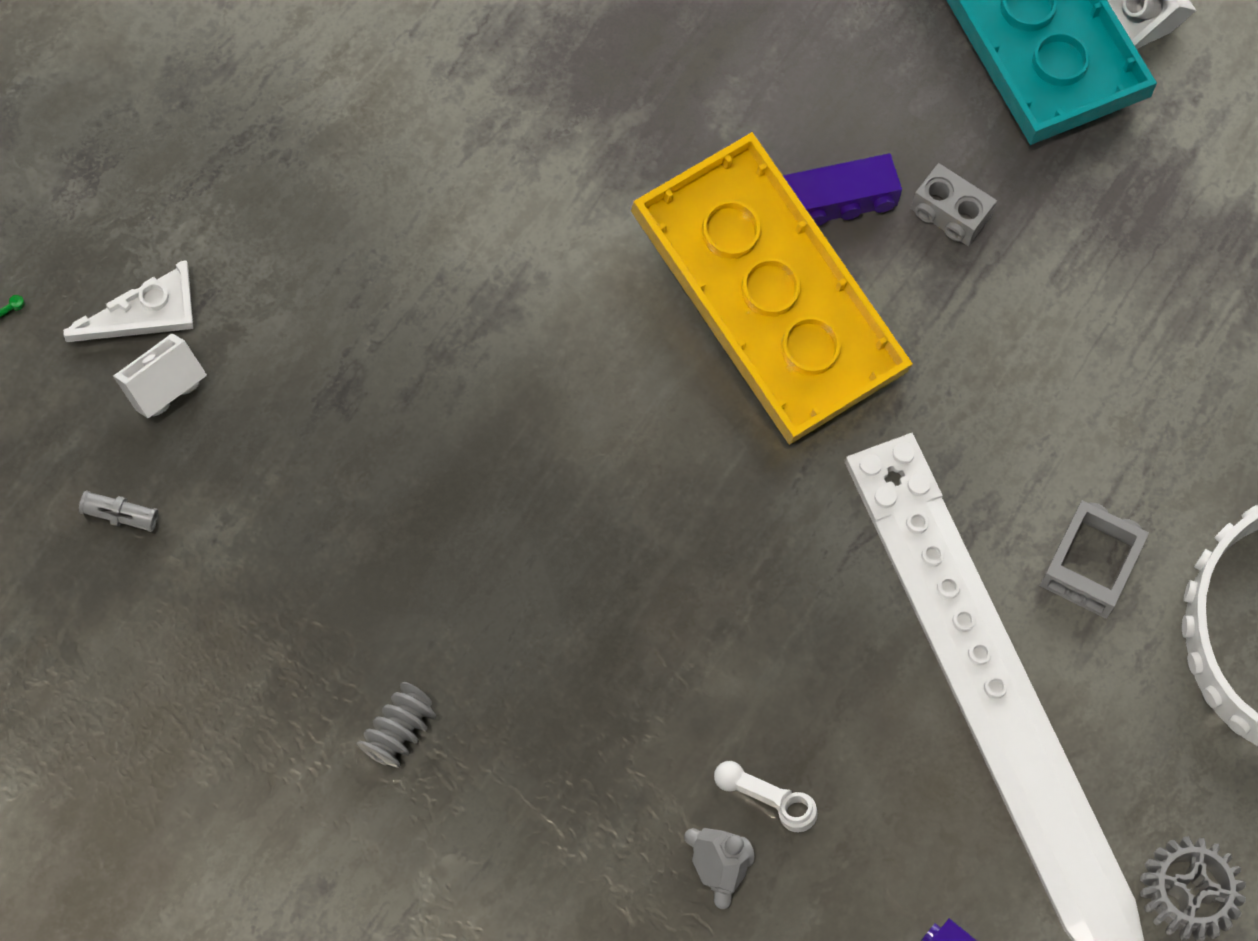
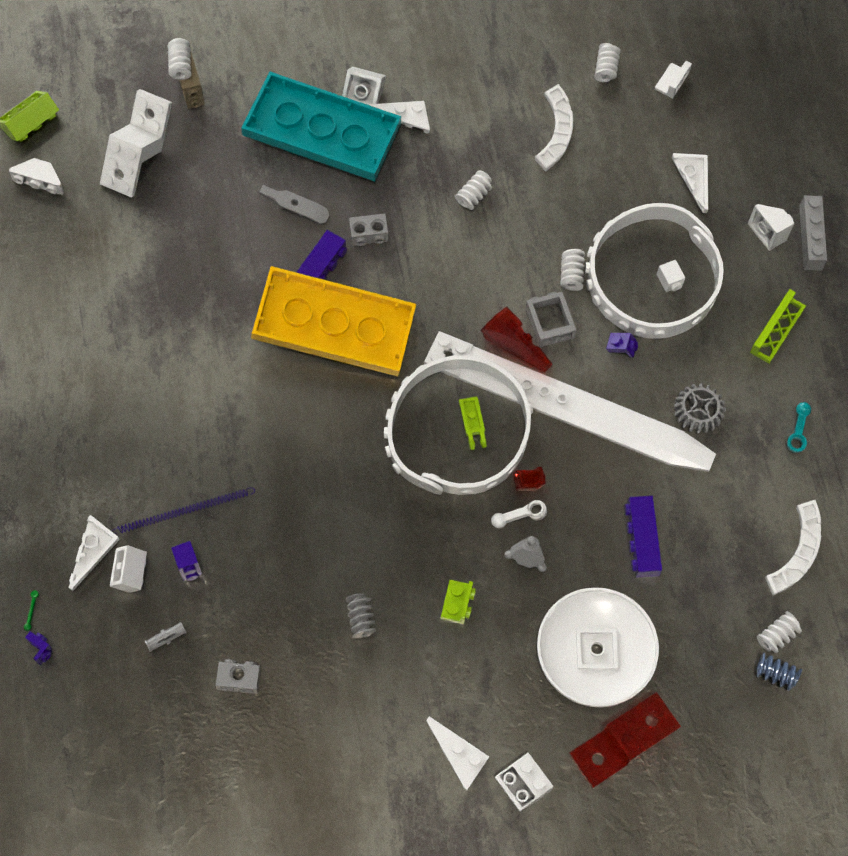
camera: 40 degrees left, 0 degrees up
none -> dark purple piece [111,487,255,534]
none -> dark purple brick [171,541,202,581]
none -> light grey brick [216,659,261,694]
none -> light grey piece [259,185,329,224]
none -> white wing [367,101,430,134]
none -> white piece [384,355,533,495]
none -> lime bracket [441,580,476,624]
none -> white piece [455,170,492,210]
none -> lime hinge [459,396,487,450]
none -> clear red wedge [480,306,553,372]
none -> clear red bracket [513,466,546,491]
none -> white piece [560,249,585,291]
none -> dark purple bracket [606,333,638,358]

